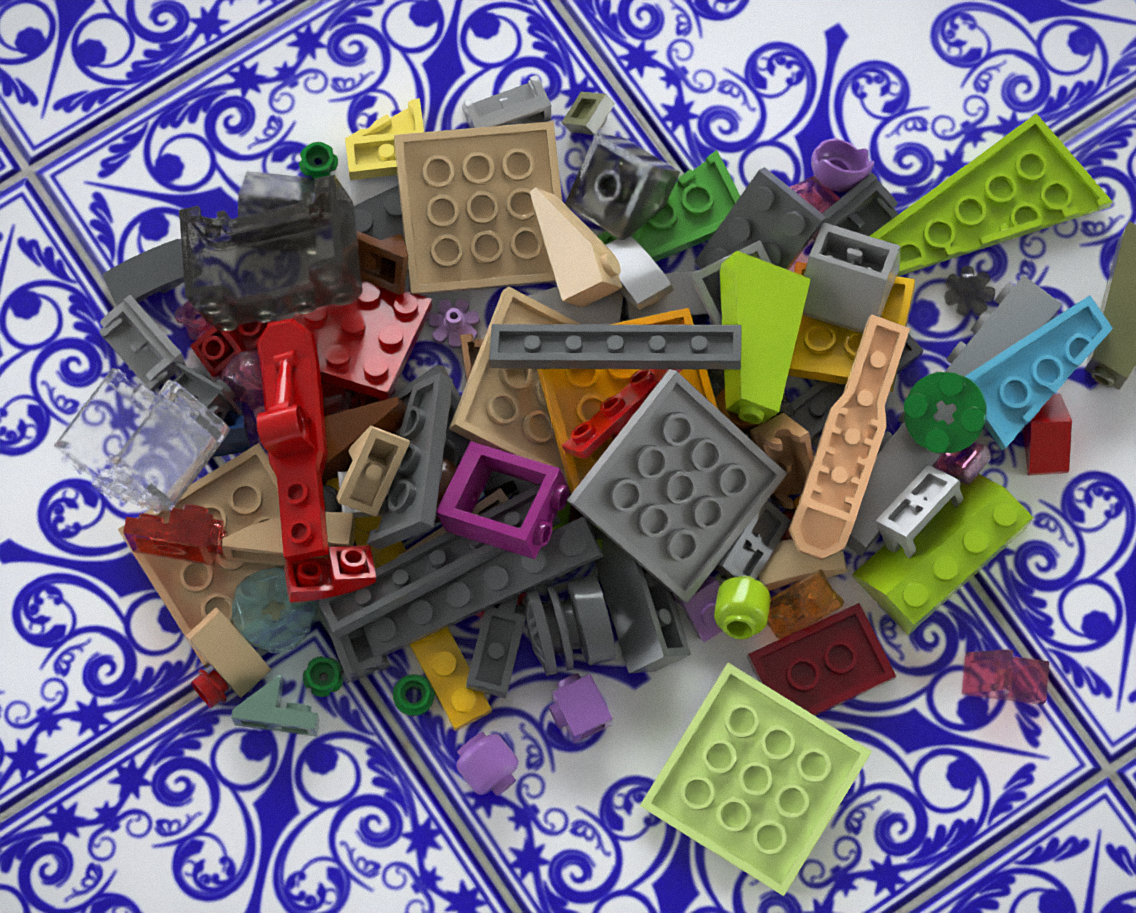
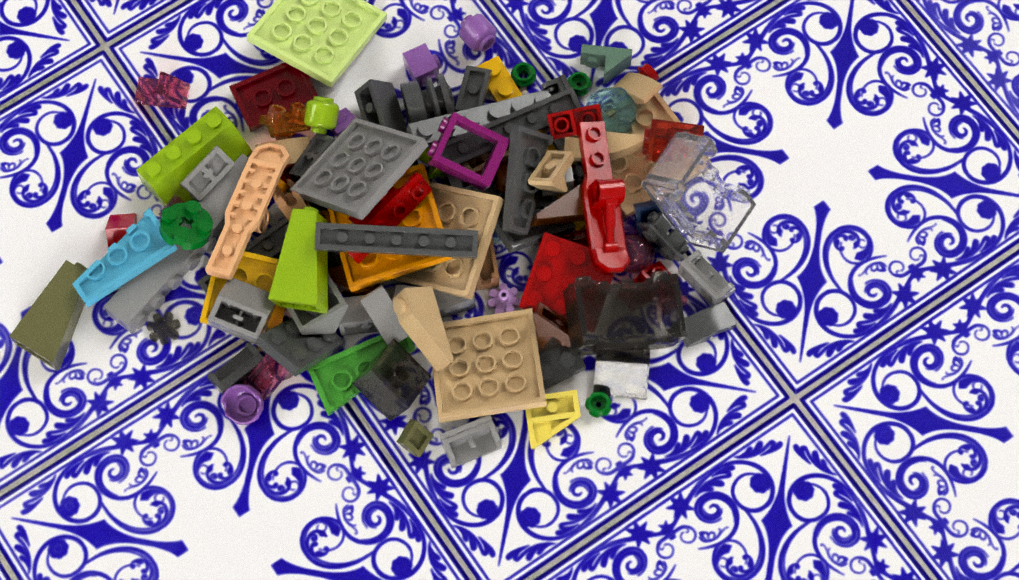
camera: 175 degrees left, 5 degrees down
lime wing [870,113,1113,276] -> none

